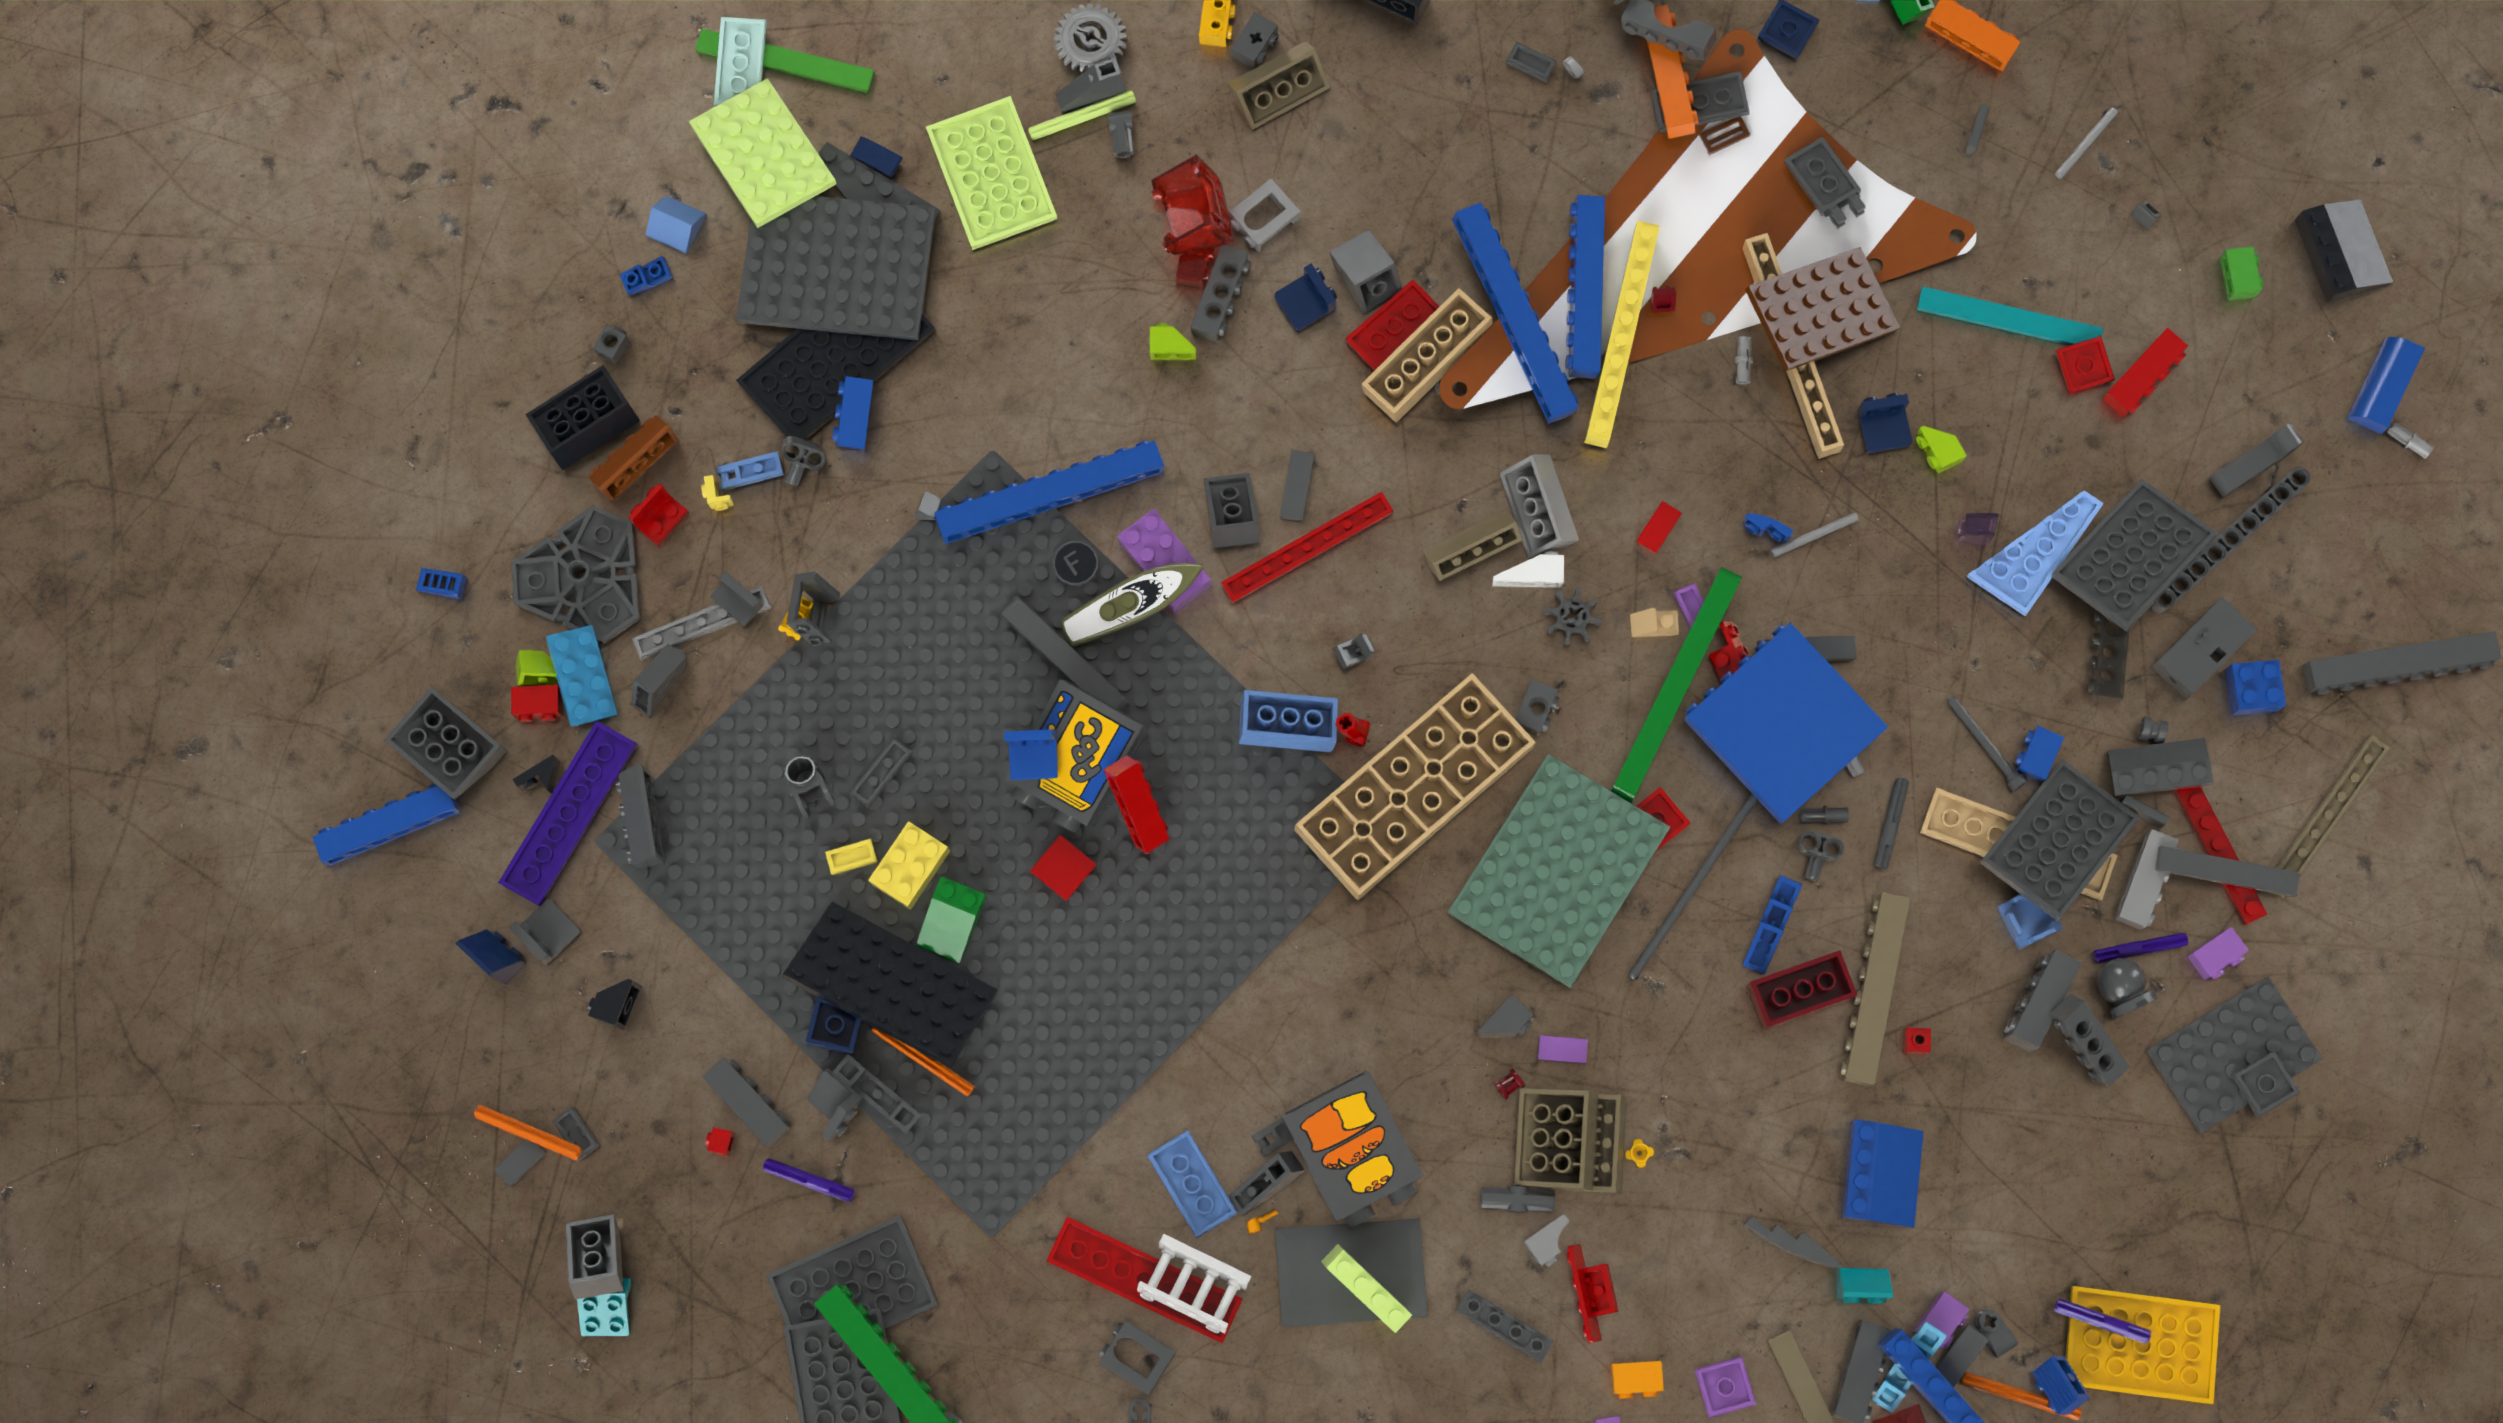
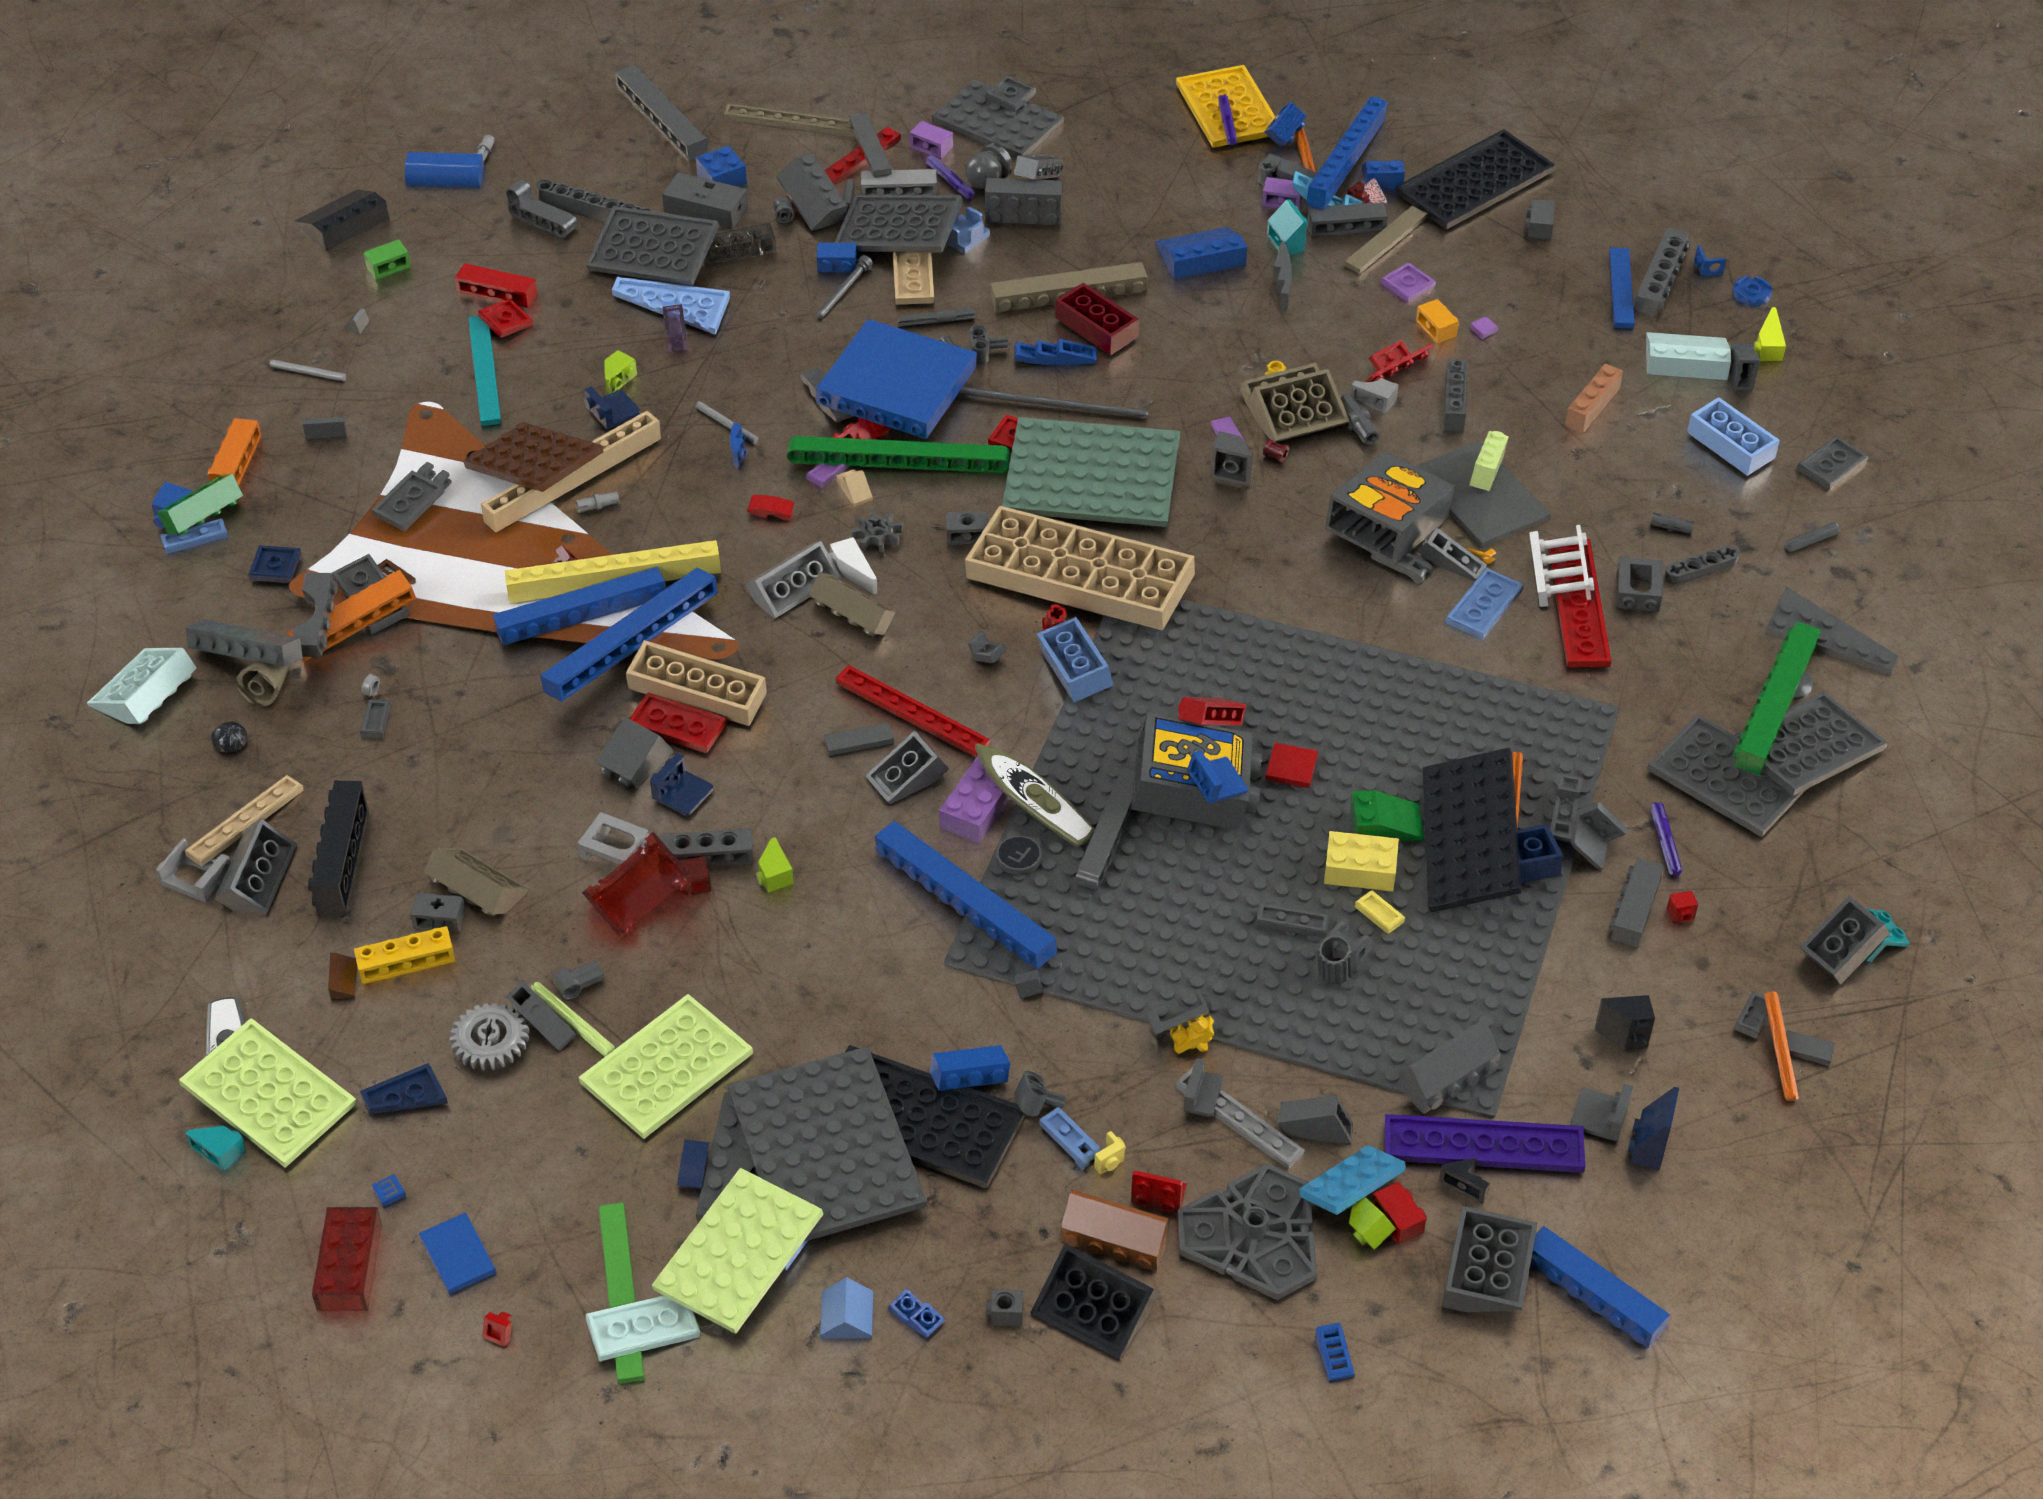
camera: 120 degrees left, 30 degrees down
red plate [1903,1027,1931,1054] -> none

